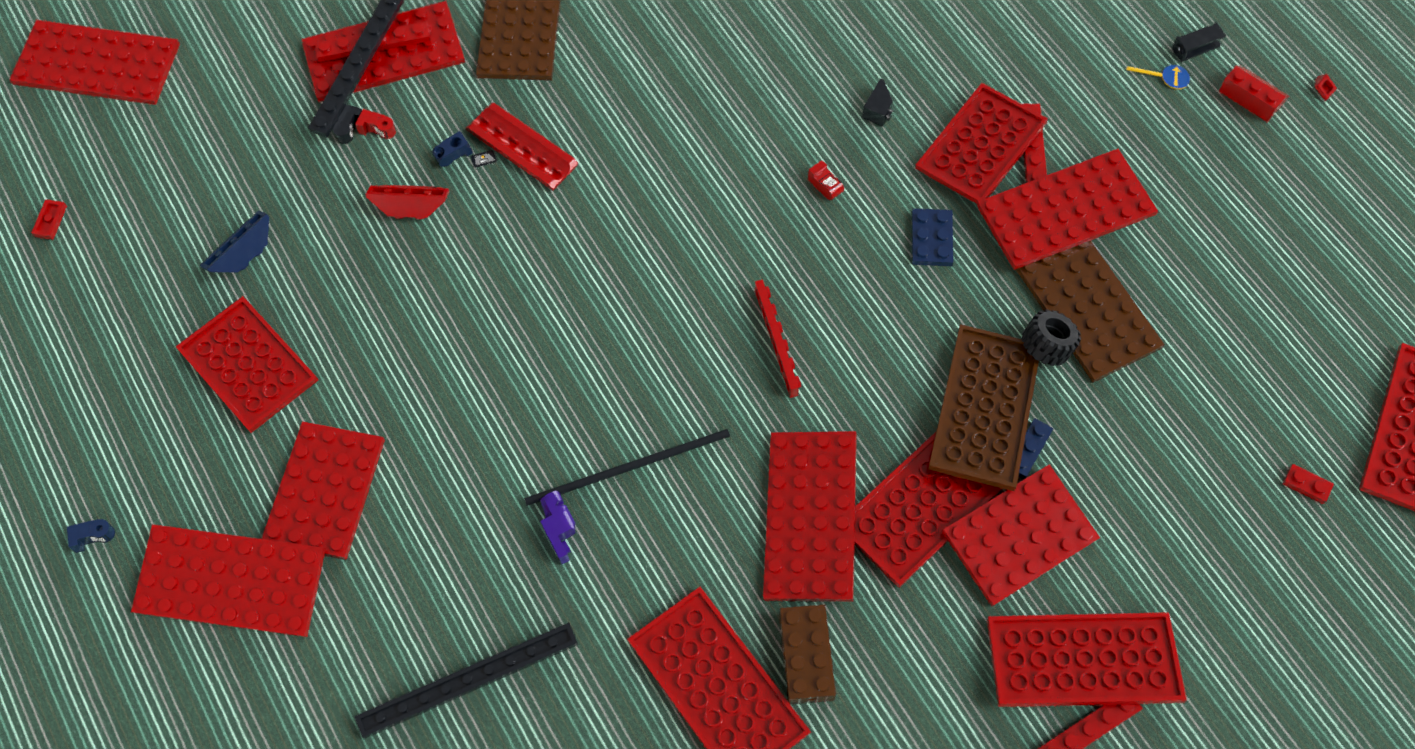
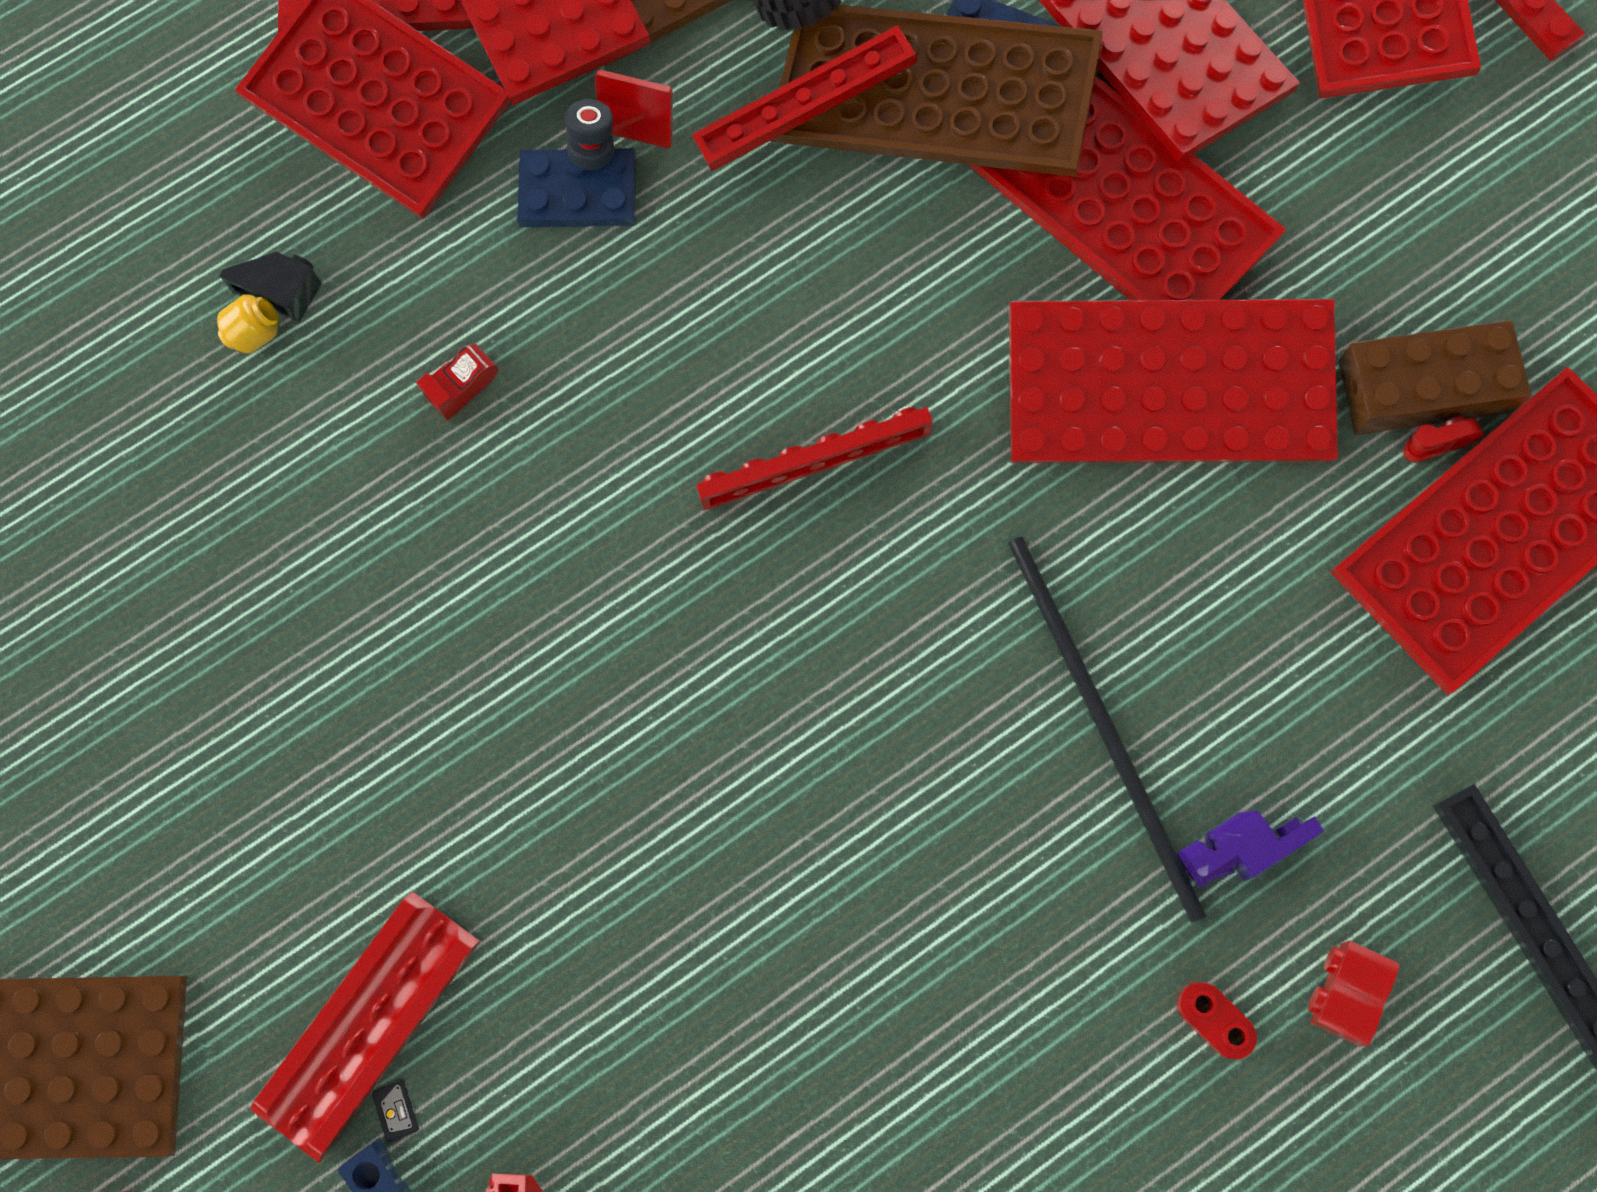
camera: 90 degrees left, 10 degrees up
none -> yellow head [217,294,279,354]
none -> red plate [565,70,673,170]
none -> red plate [692,25,917,172]
none -> red plate [1177,982,1257,1060]
none -> red brick [1308,941,1400,1047]
none -> red plate [1403,415,1484,463]

